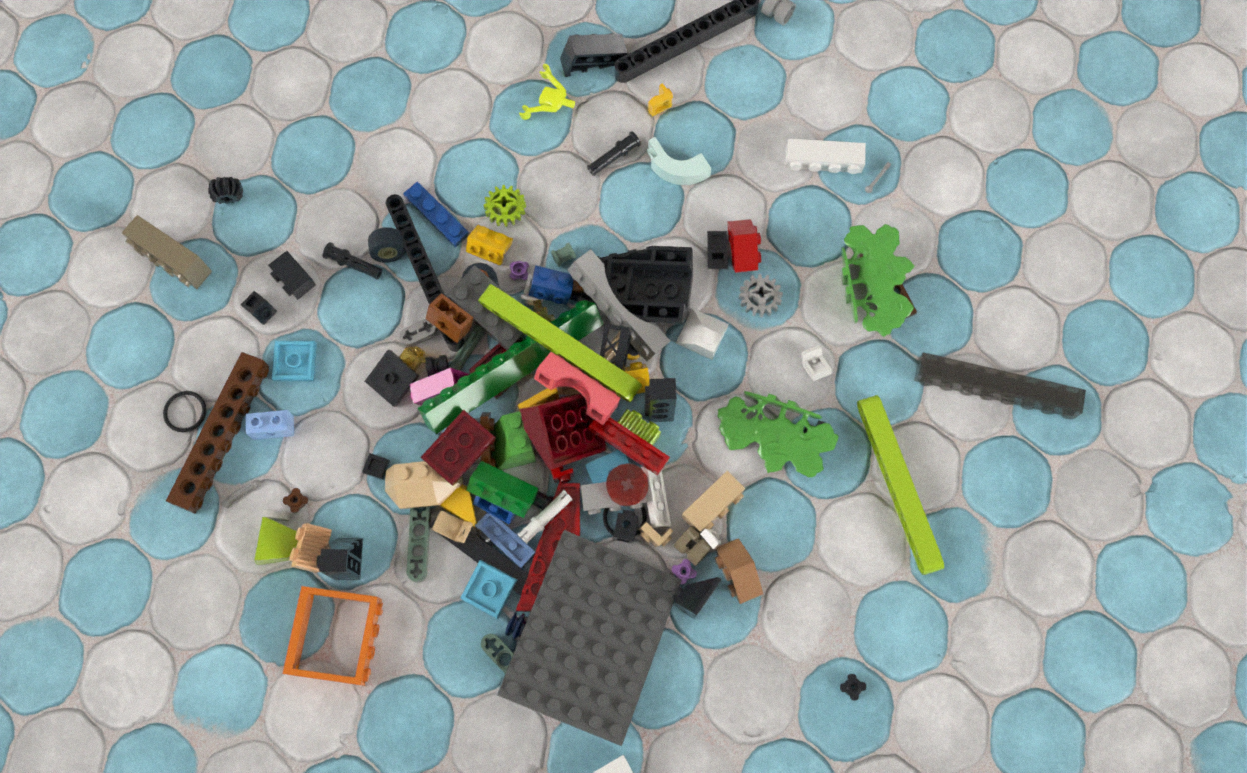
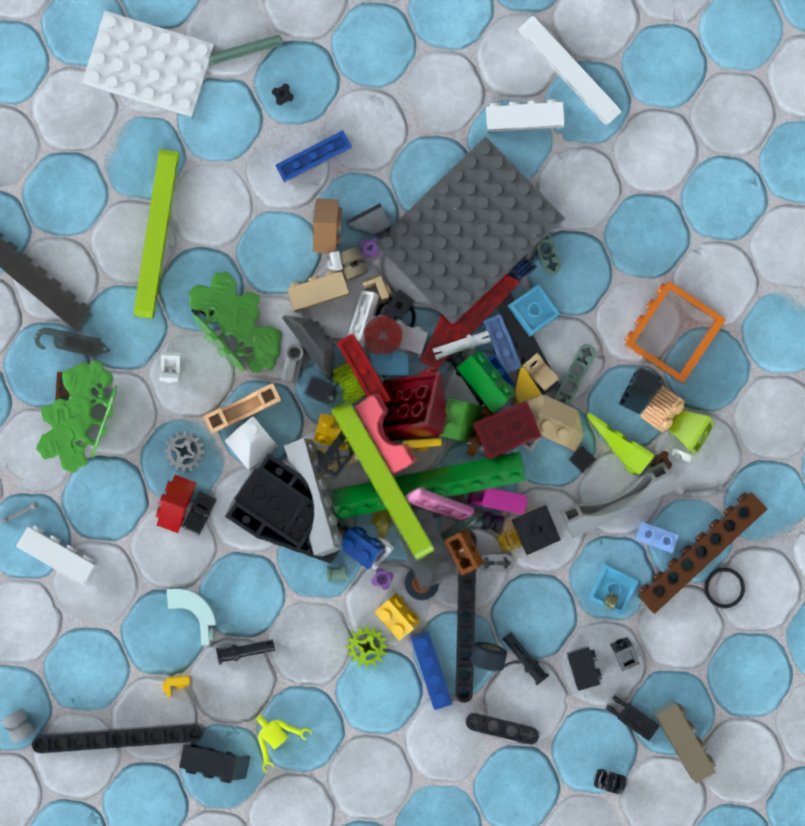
camera: 150 degrees left, 15 degrees up
none -> clear smoke plate [34,327,111,357]
none -> white plate [82,11,215,118]
none -> light nougat arch [203,383,282,434]
none -> sand green axle [209,35,283,65]
none -> blue plate [275,130,352,183]
none -> light grey piece [281,344,304,382]
none -> dark grey wedge [282,315,335,380]
none -> bright pink tile [406,488,474,521]
none -> black beam [466,713,539,745]
none -> light grey arch [560,462,677,538]
none -> lime wedge [586,412,655,476]
none -> olive plate [604,592,619,610]
none -> black hinge [606,695,660,741]

